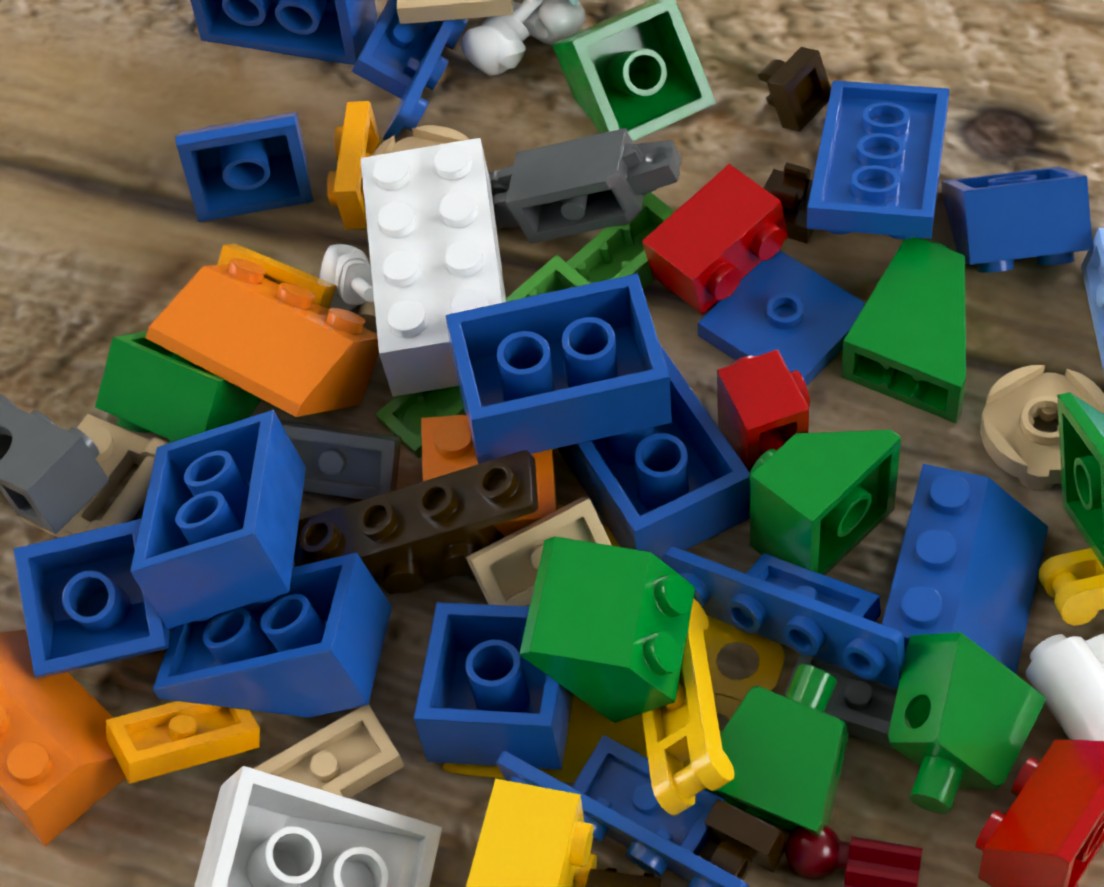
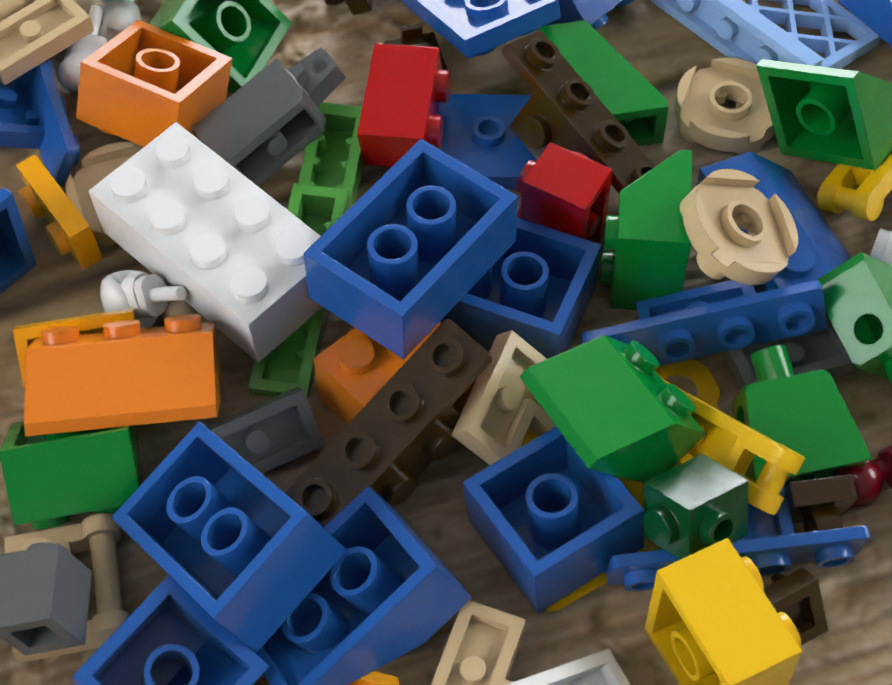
camera: 45 degrees left, 0 degrees up
none -> orange brick [76,20,232,147]
none -> dark brown bracket [502,30,656,194]
none -> dark green brick [643,454,749,560]
none -> tan plate [680,169,798,285]

